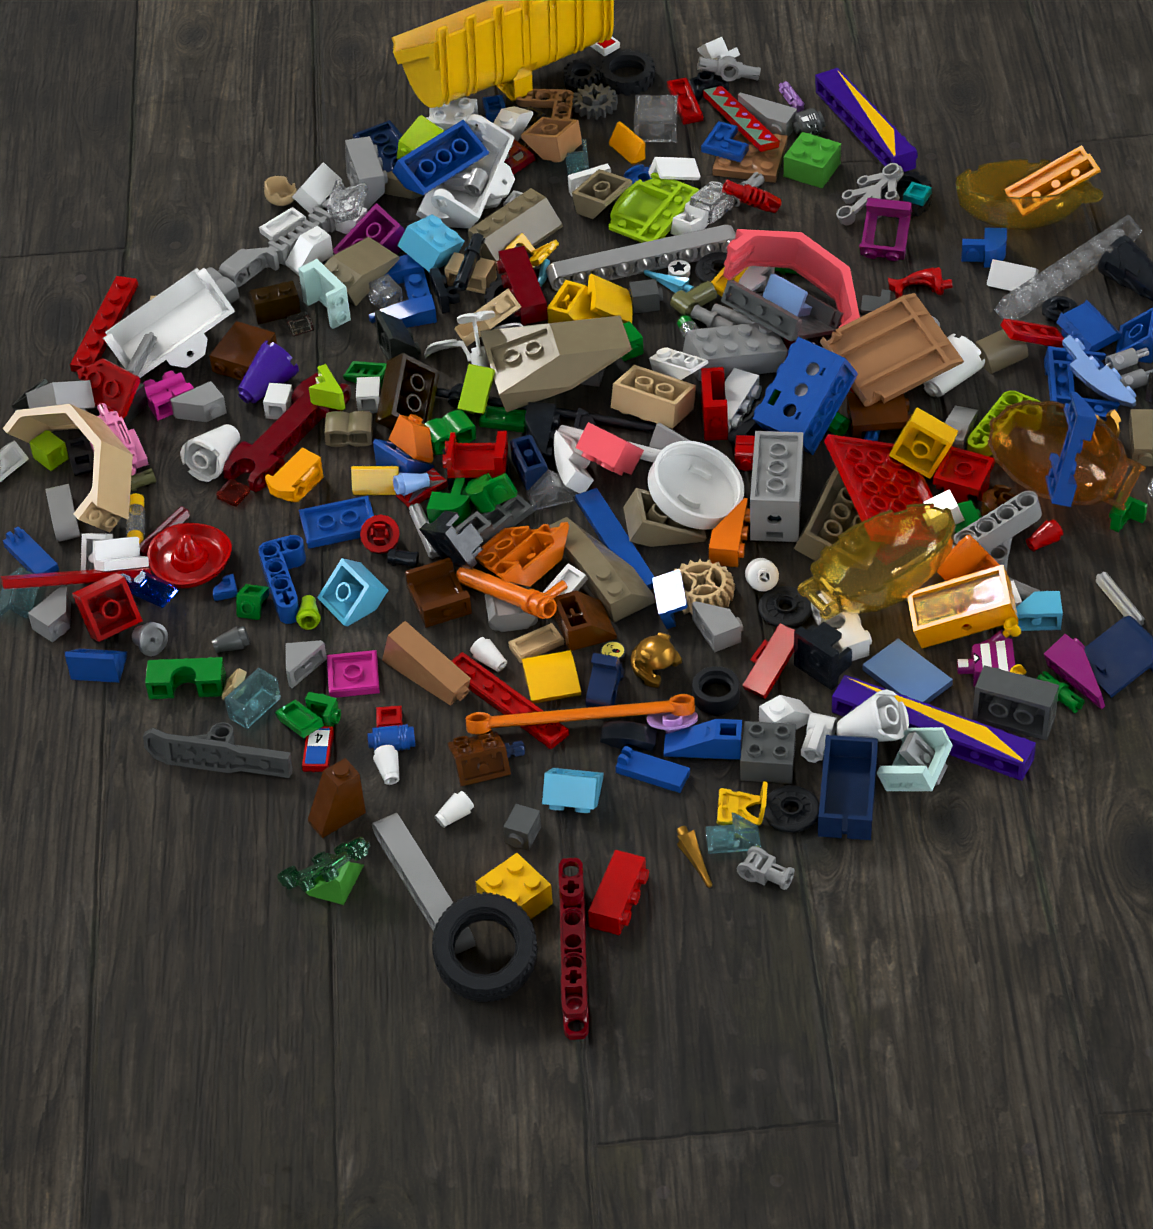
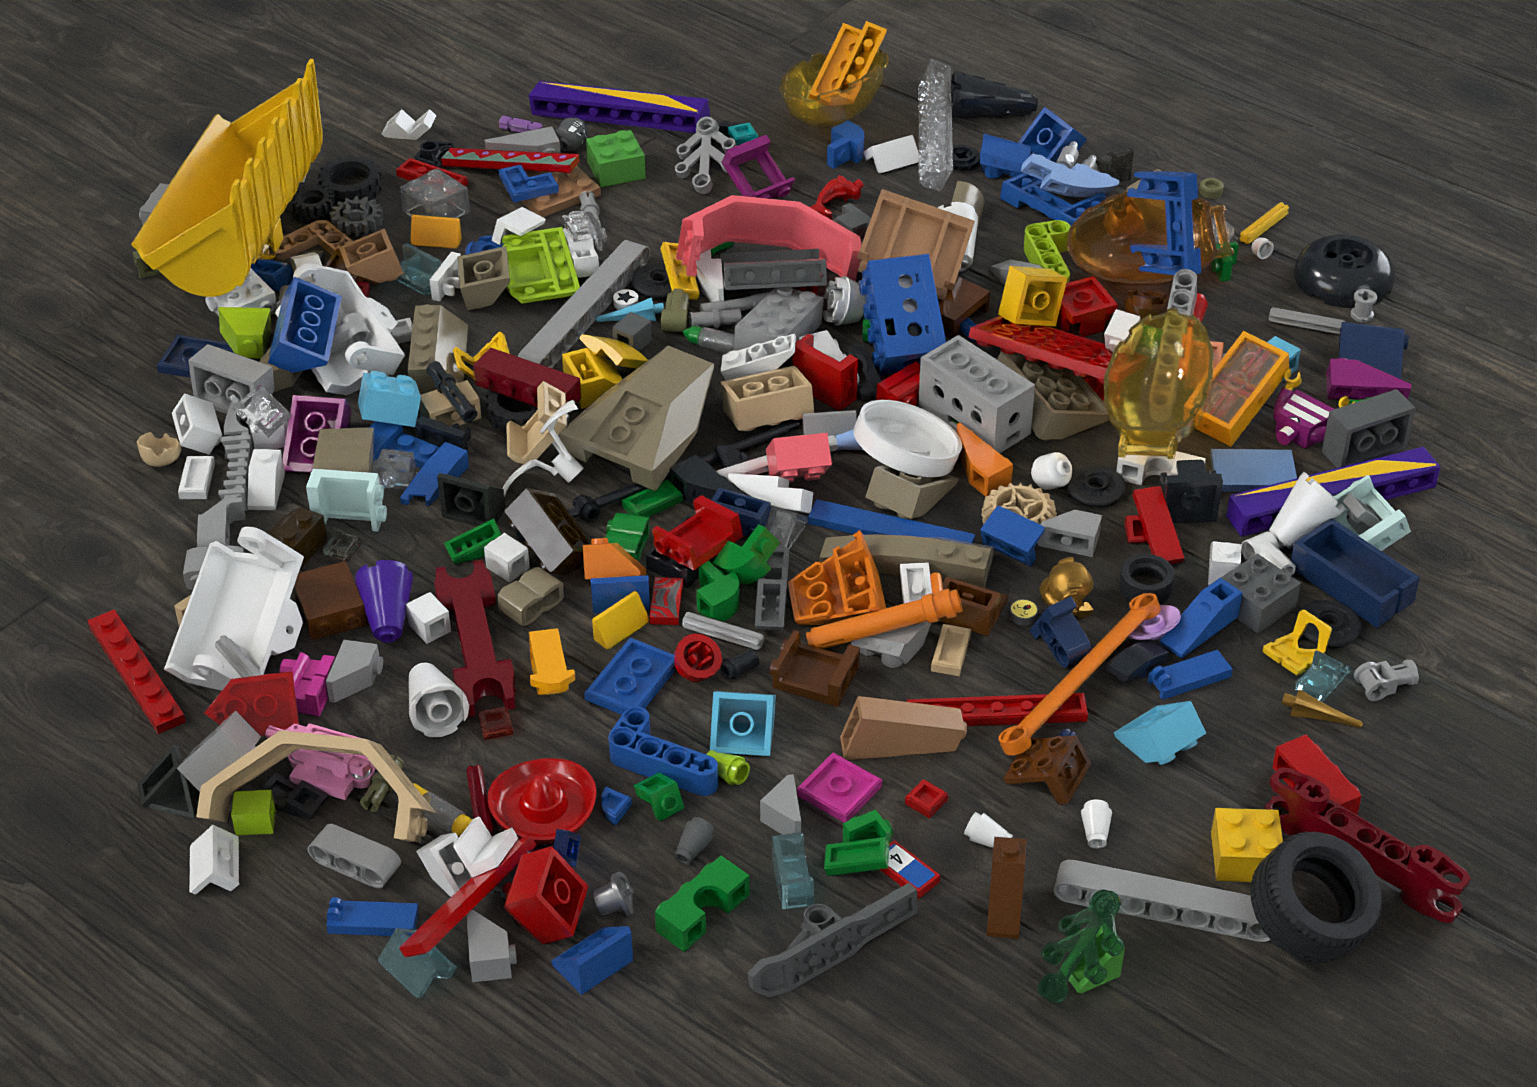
camera: 50 degrees left, 5 degrees down
tan tile [221,668,247,702] -> none
lime slope [309,364,345,410] -> none
blue head [367,724,415,751] -> none
light blue cone [393,473,430,496] -> none
black panel [419,511,483,569] -> none
lime panel [457,364,495,415] -> none
white cone [470,637,507,672] -> none
dark grey brick [503,804,541,850] -> none
yellow slope [522,650,581,704] -> none
light grey pin [697,56,761,81] -> none
red hinge [722,179,781,213] -> none
light blue panel [763,274,812,317] -> none
red tile [1000,319,1064,348] -> none

